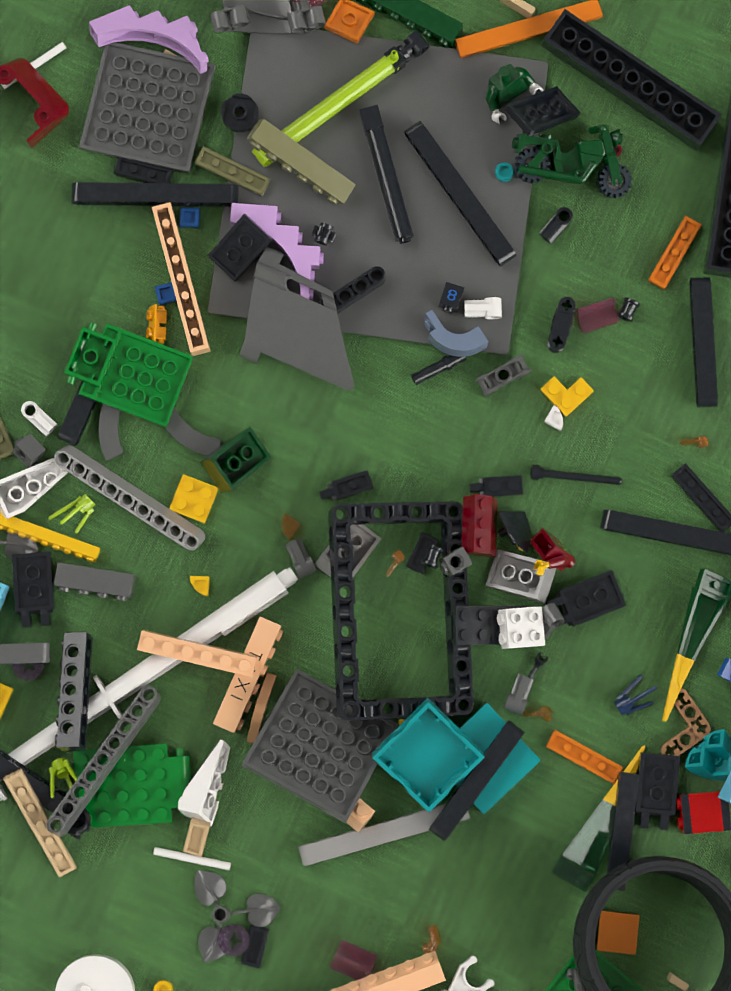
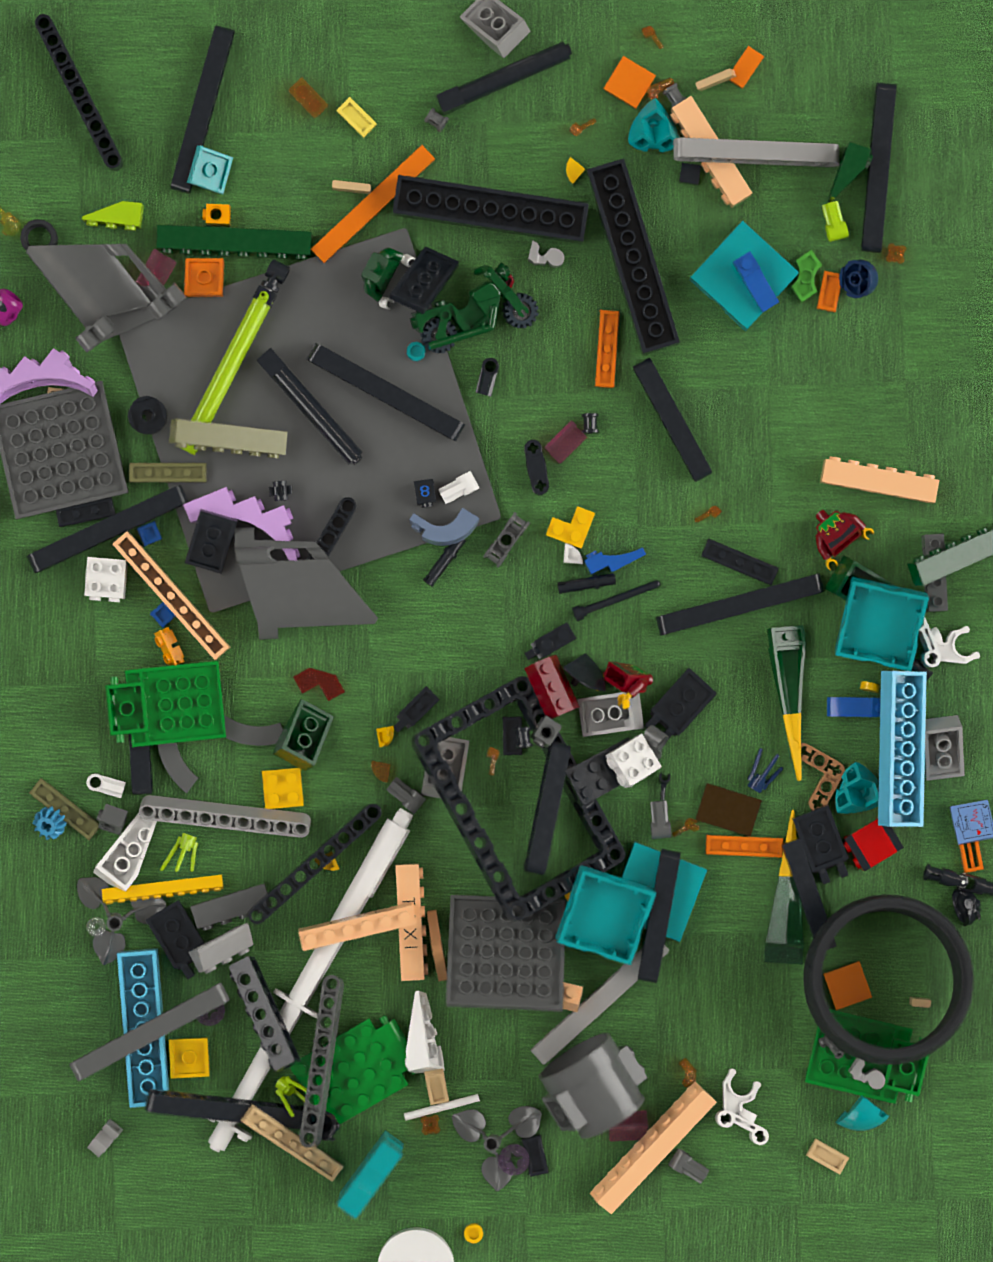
camera: 30 degrees left, 5 degrees up
none -> white brick [84,557,128,602]
none -> light grey slope [189,923,253,974]
none -> black beam [247,804,382,924]
none -> clear red tile [293,668,345,701]
none -> teal tile [337,1130,404,1219]
none -> yellow tile [376,726,394,747]
none -> clear orange plate [421,1115,440,1135]
none -> black beam [524,742,571,875]
none -> light grey leg [528,241,564,268]
none -> dark grey cylinder [539,1032,647,1139]
none -> black pin [557,573,616,594]
none -> yellow tile [566,157,585,184]
none -> blue slope [584,547,646,574]
none -> dark brown tile [695,783,762,837]

